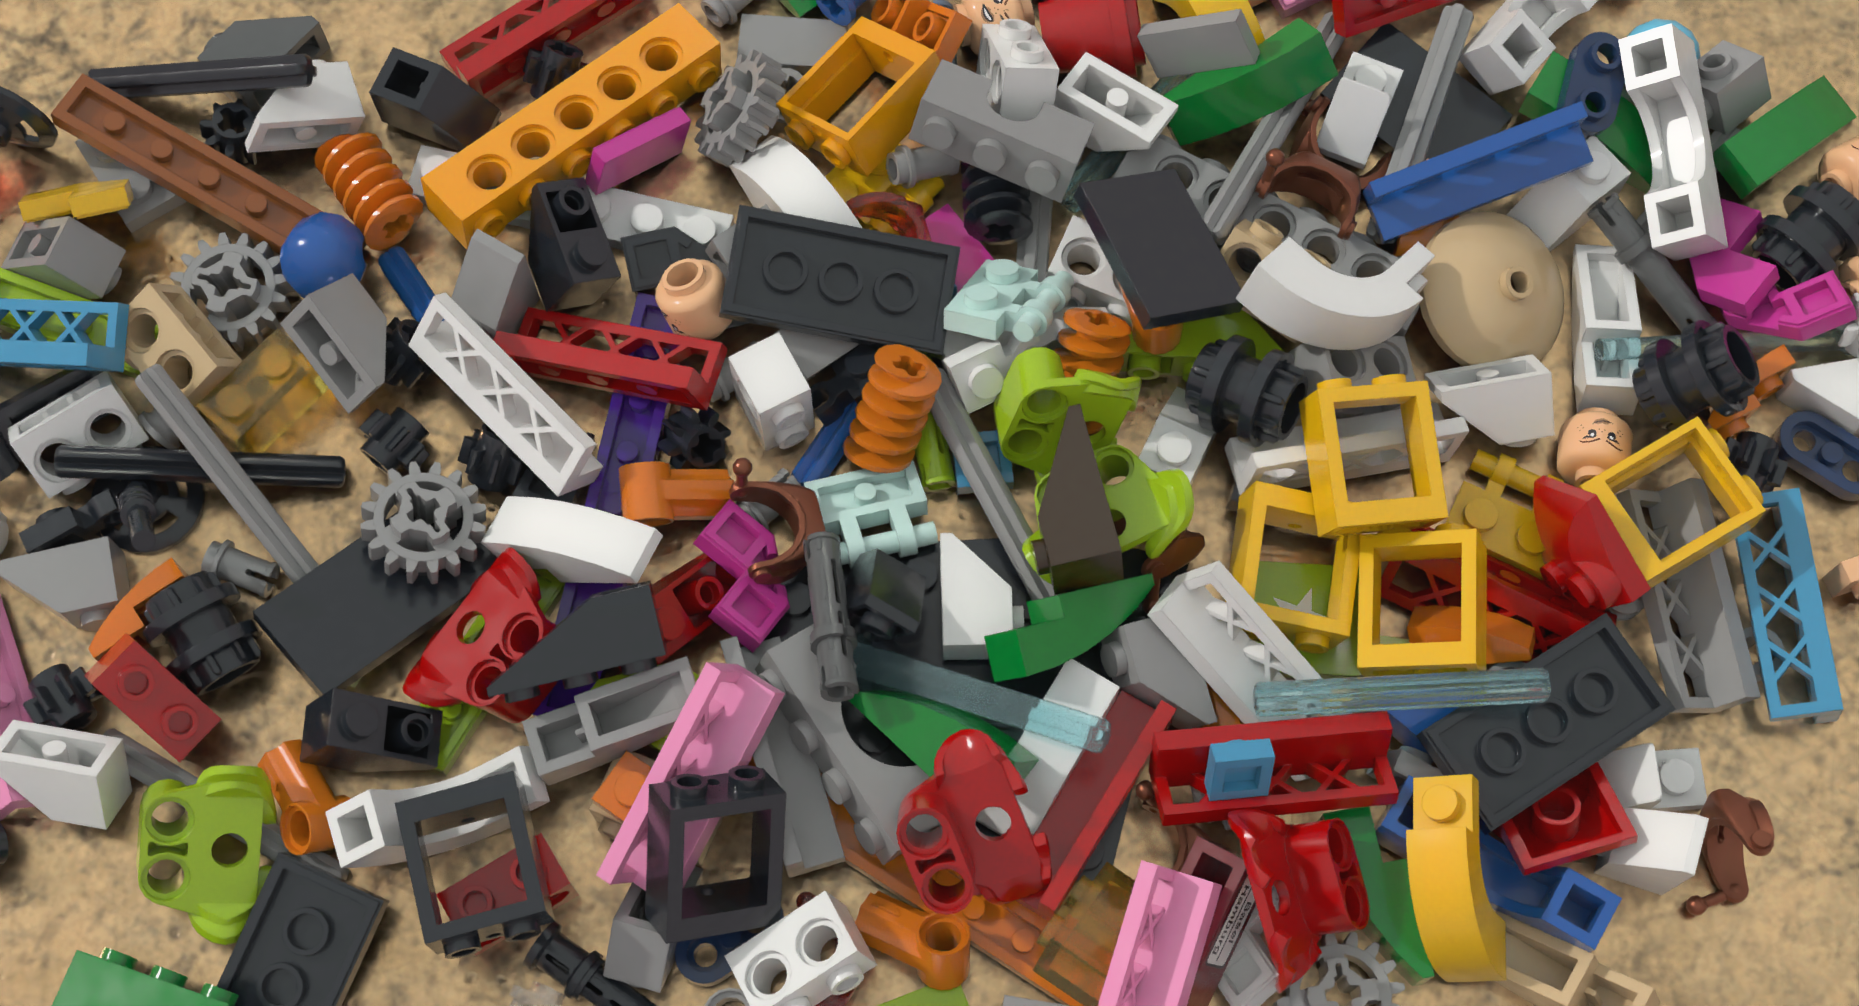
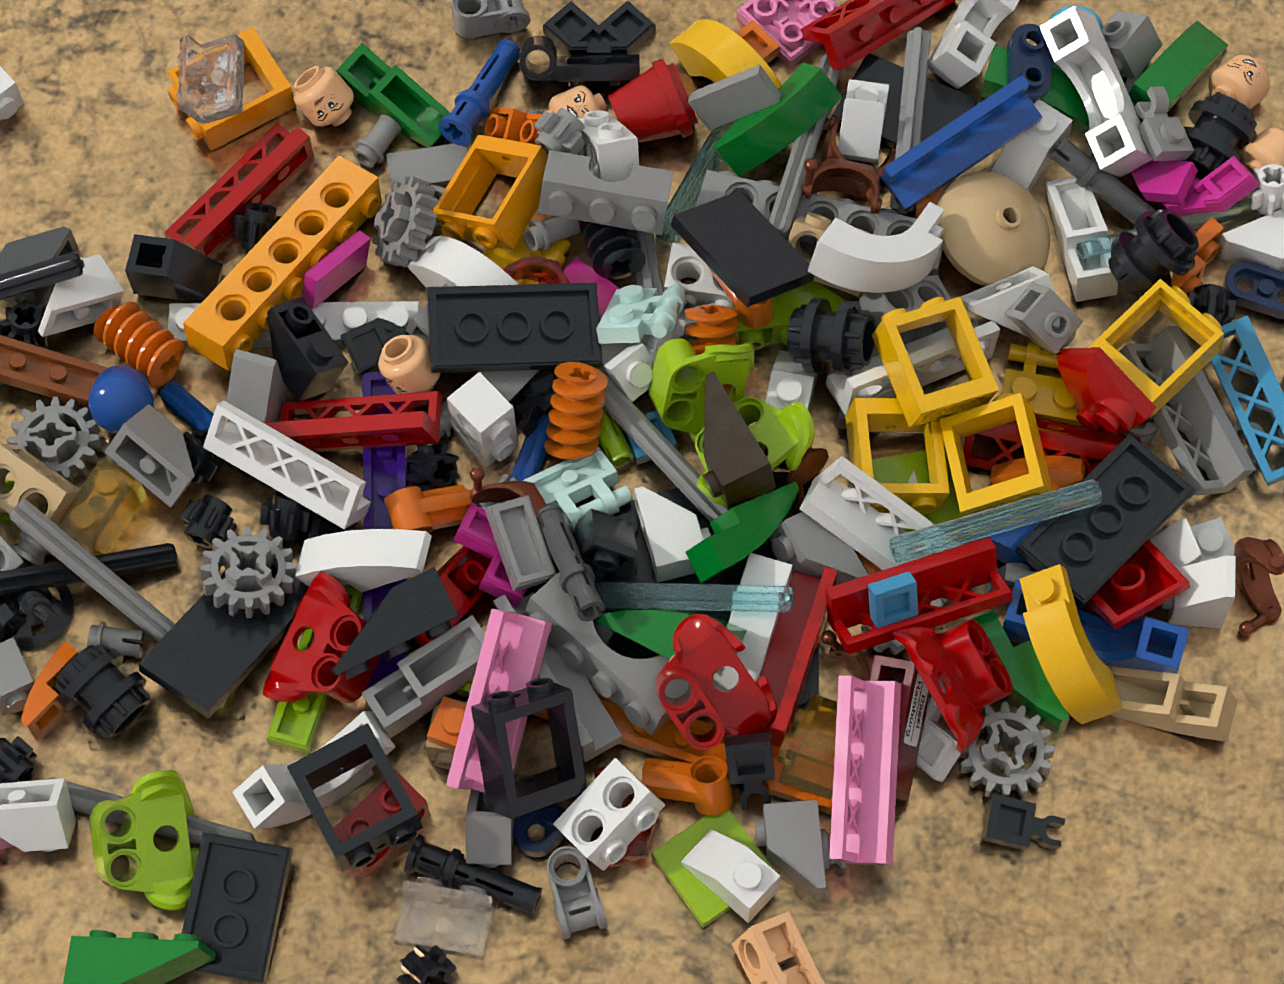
camera: 10 degrees left, 5 degrees down
red brick [84,633,222,763] -> none
orange piece [257,739,351,855] -> none
black slope [300,688,443,772] -> none
white slope [1054,52,1179,152] -> none
light nougat head [1557,407,1633,488] -> none
none -> light grey tile [485,495,557,592]
none -> light grey gear [533,108,586,154]
none -> black plate [724,732,775,810]
none -> light grey brick [1005,282,1083,354]
none -> light grey plate [1134,86,1195,161]

